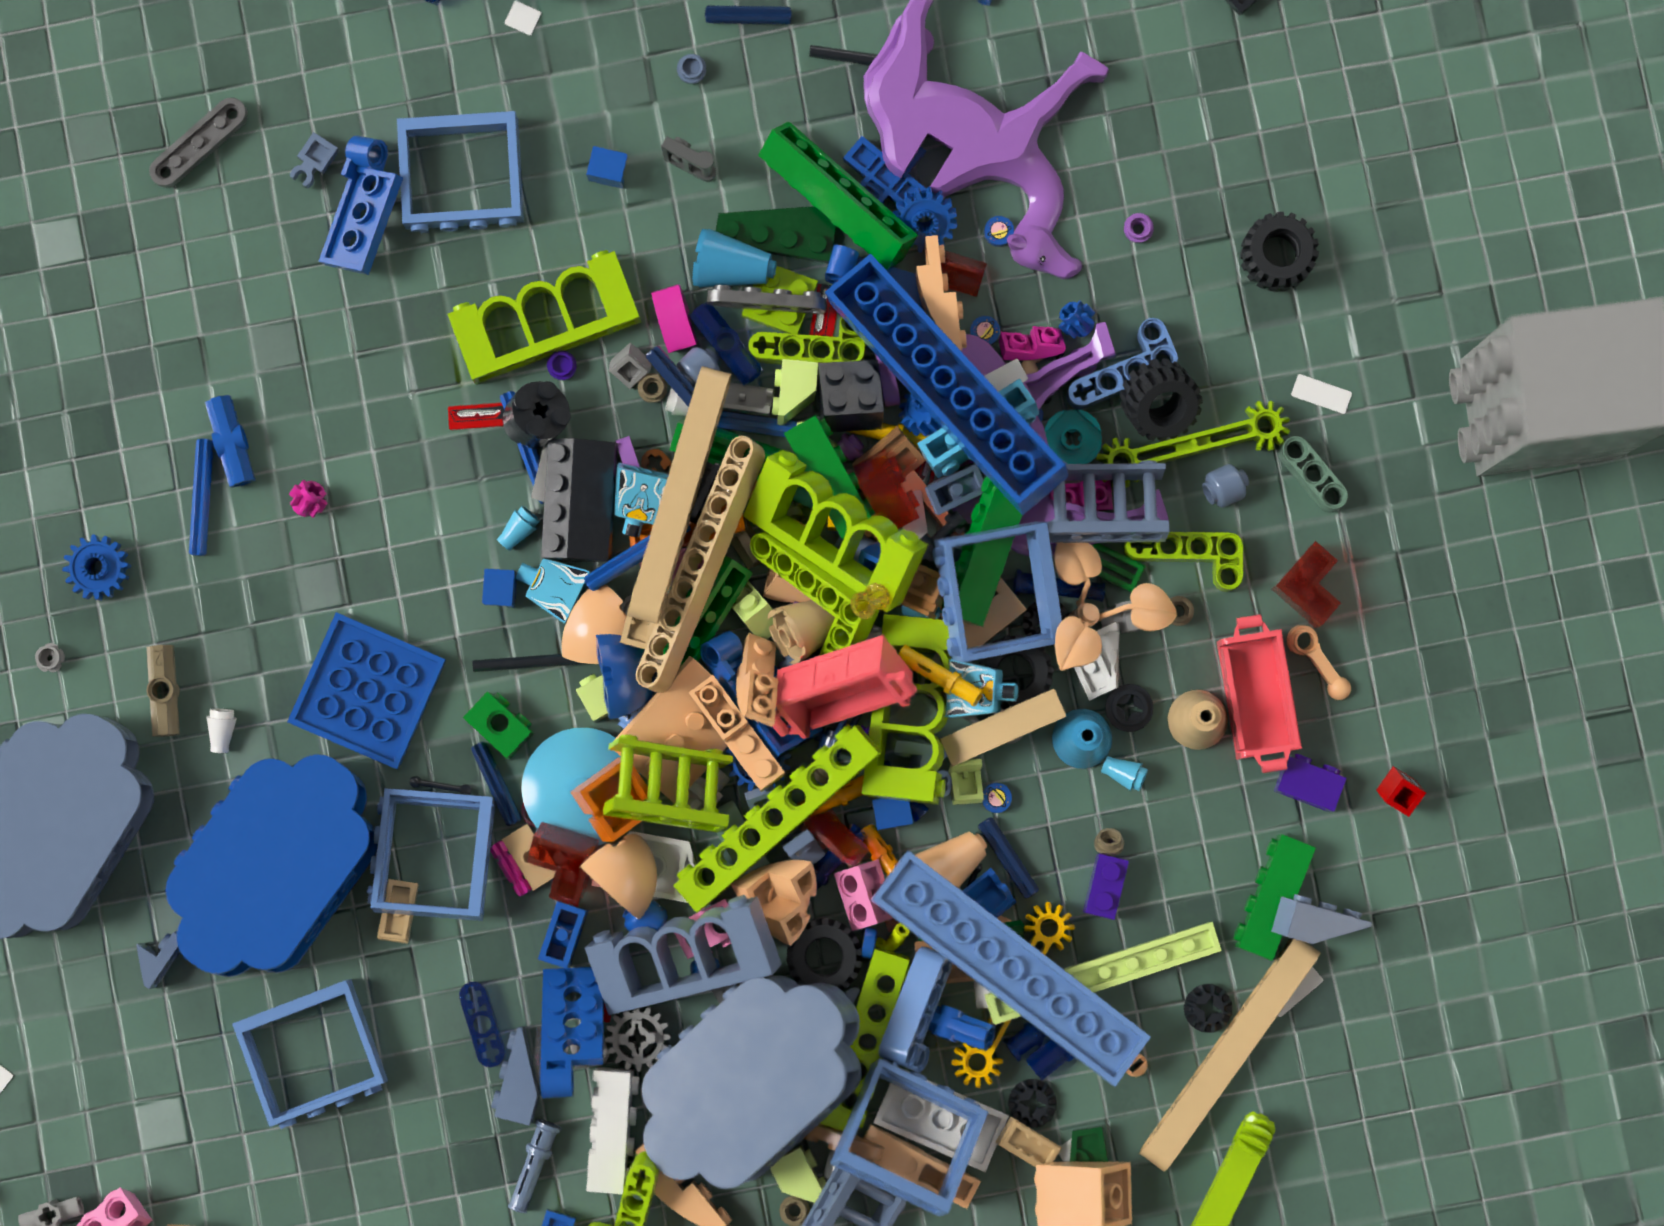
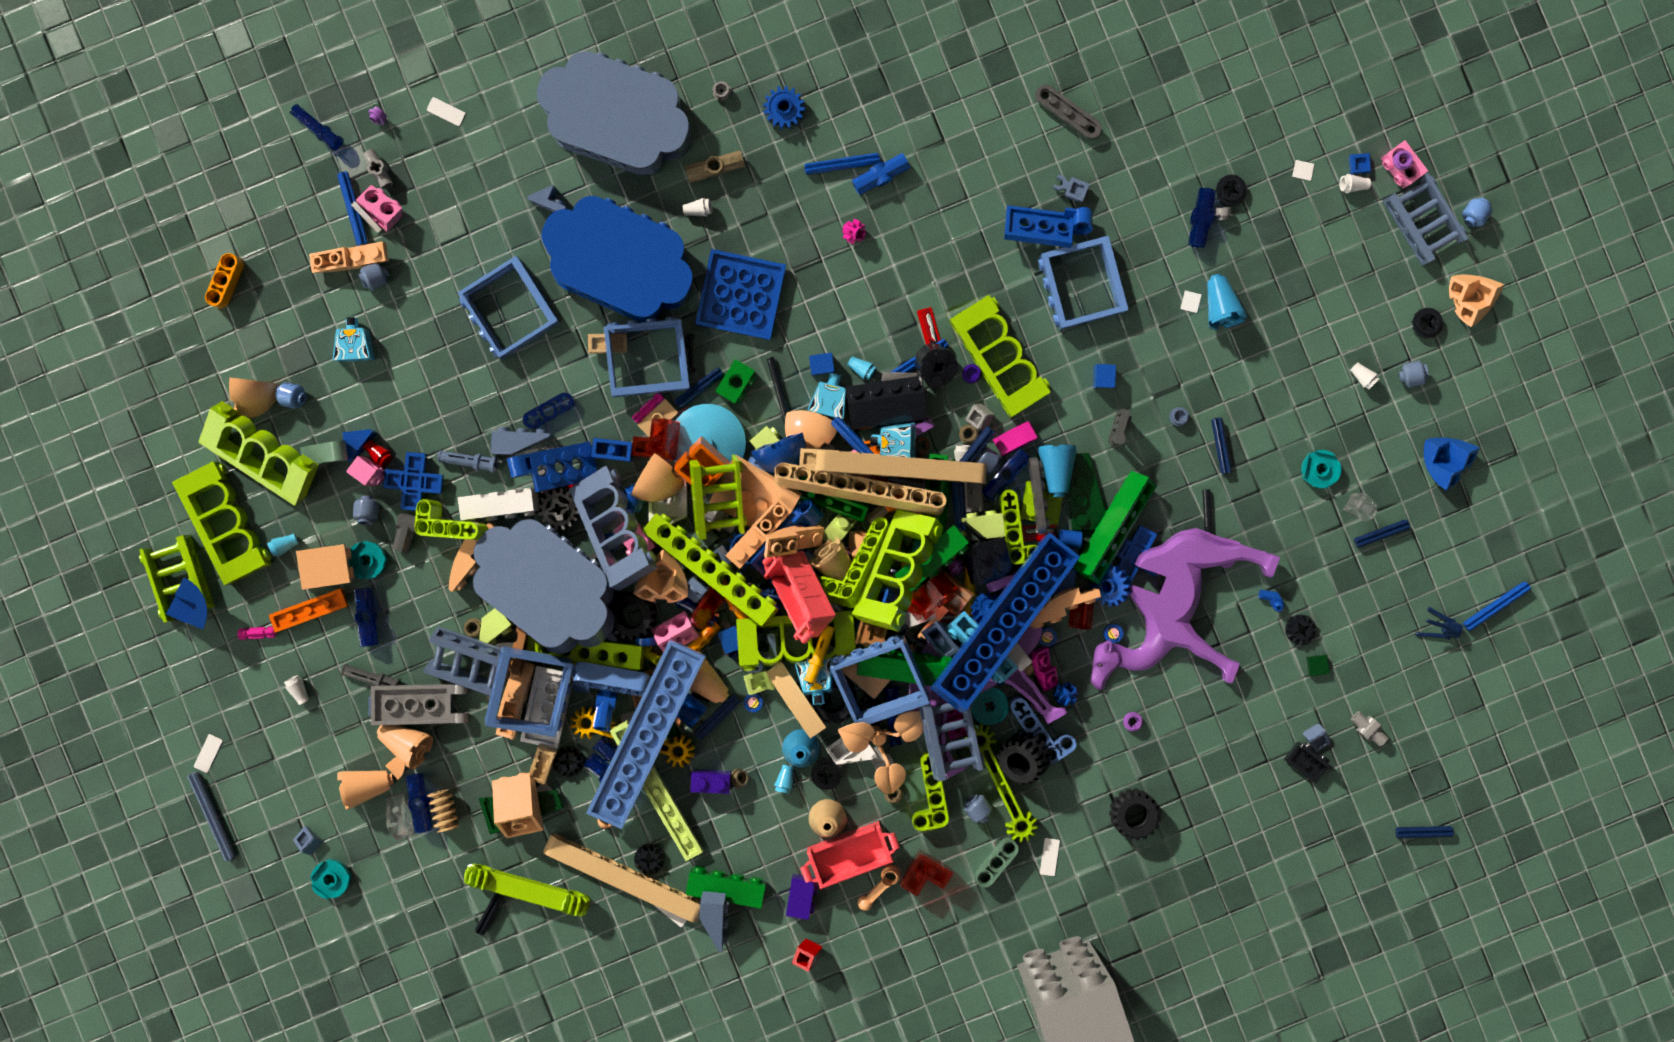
camera: 75 degrees right, 5 degrees up
clear yellow bush [850,583,890,619] -> none
green tile [1091,543,1146,593] -> none

